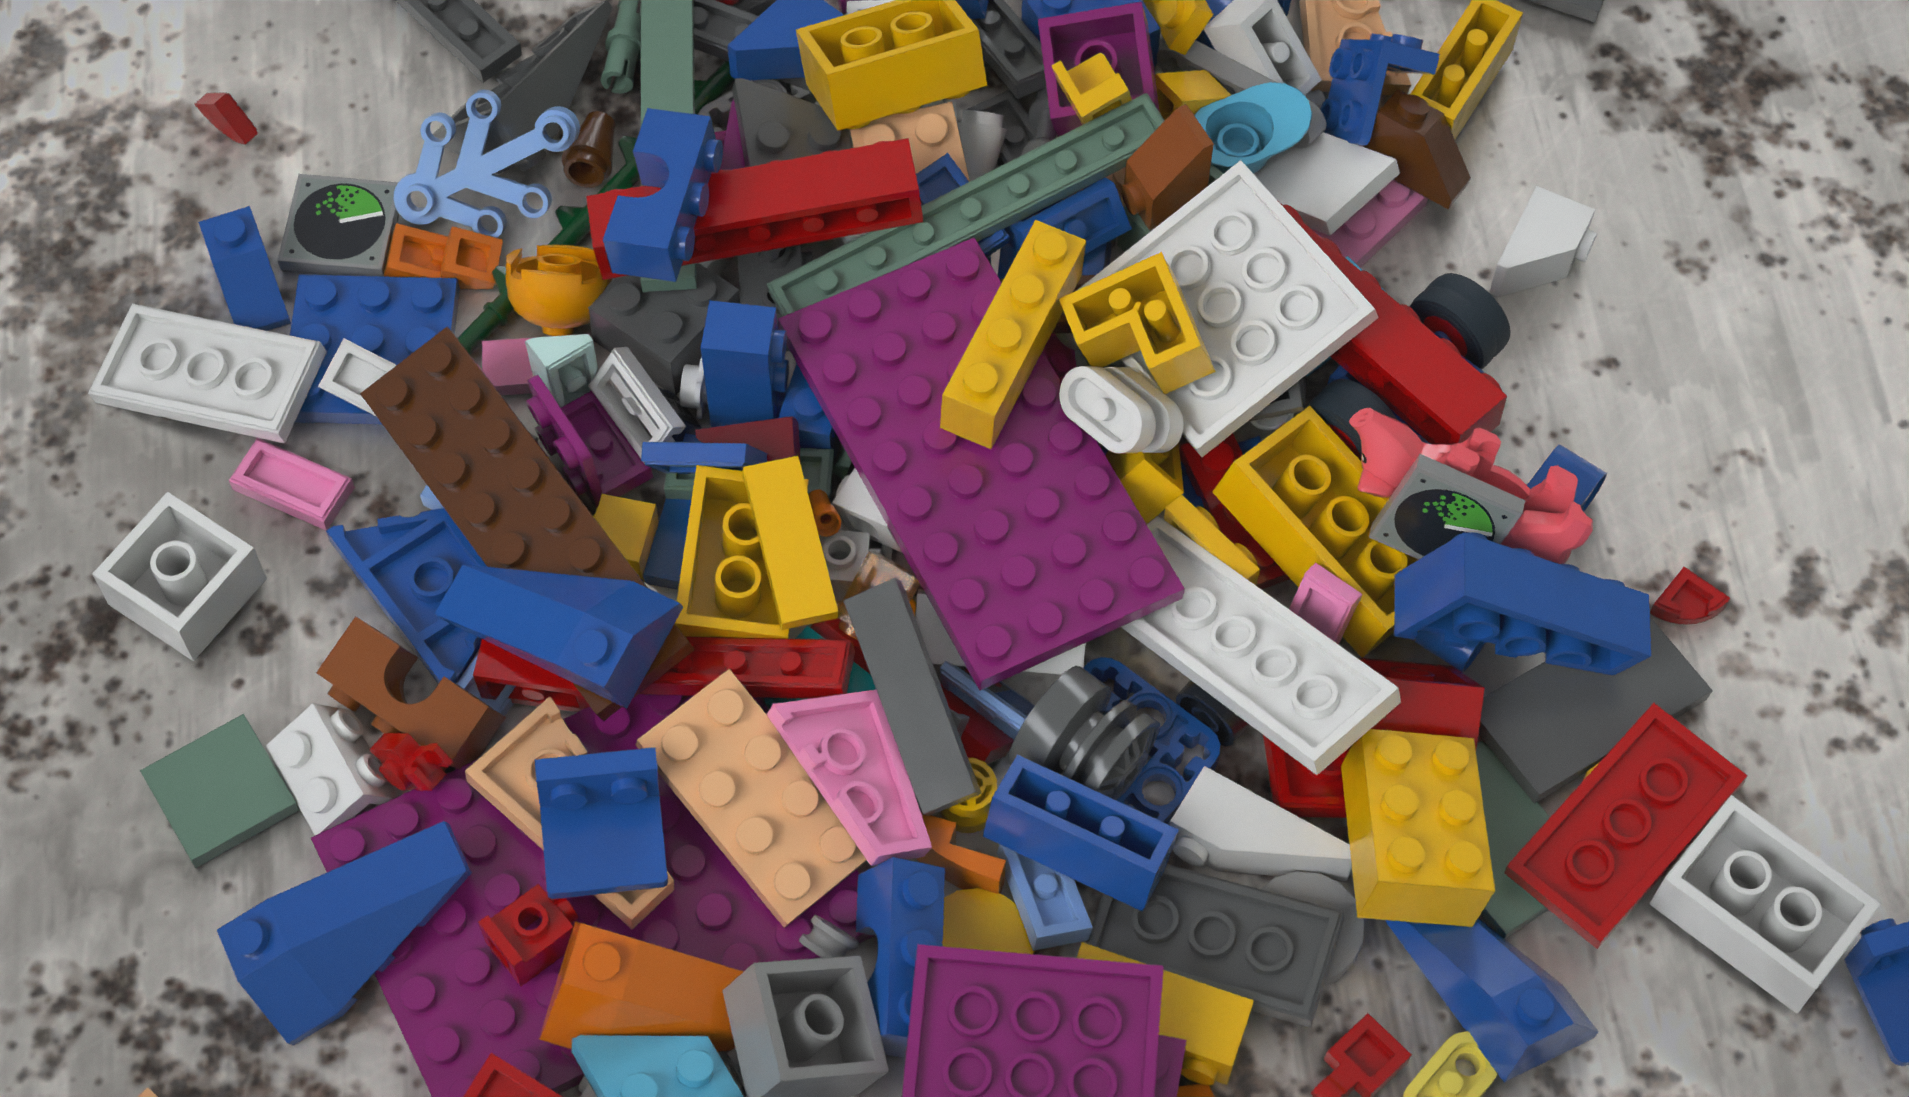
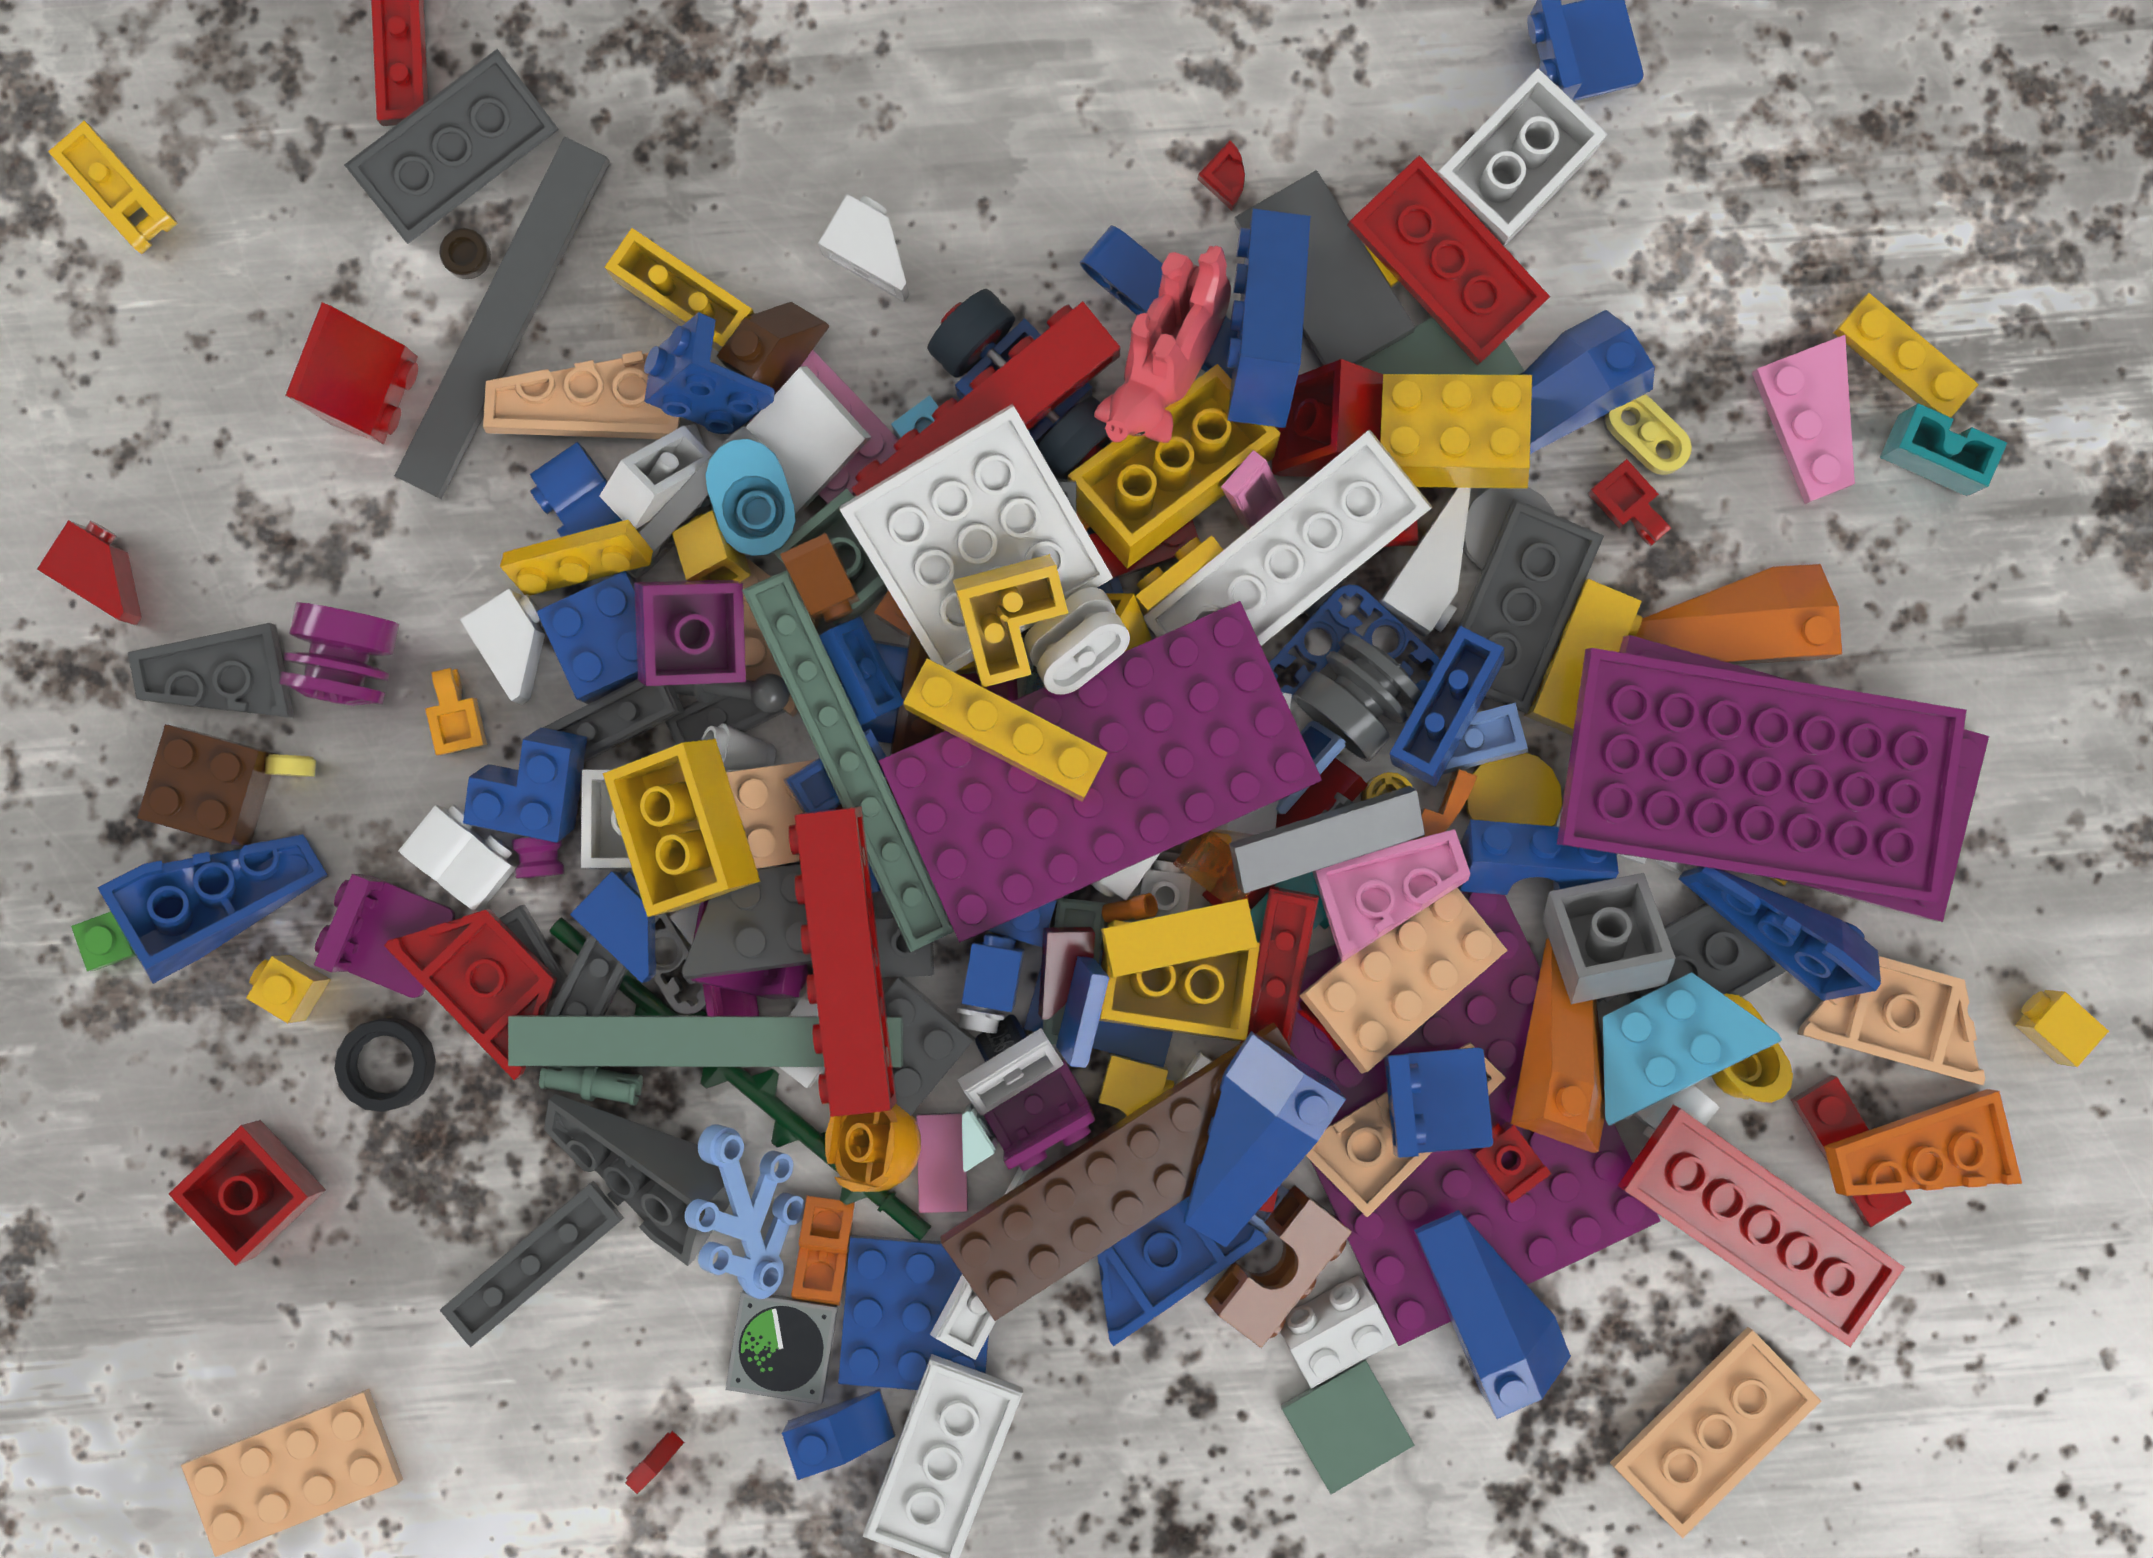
camera: 90 degrees left, 25 degrees up
white brick [92,492,267,661] -> none
bright pink tile [229,438,355,530] -> none
red plate [369,733,453,791] -> none
reddish brown cone [561,111,616,188] -> none
blue arch [603,108,723,282] -> none
light grey bush [798,915,859,958] -> none
yellow panel [1051,53,1132,124] -> none
tile [1369,454,1525,560] -> none

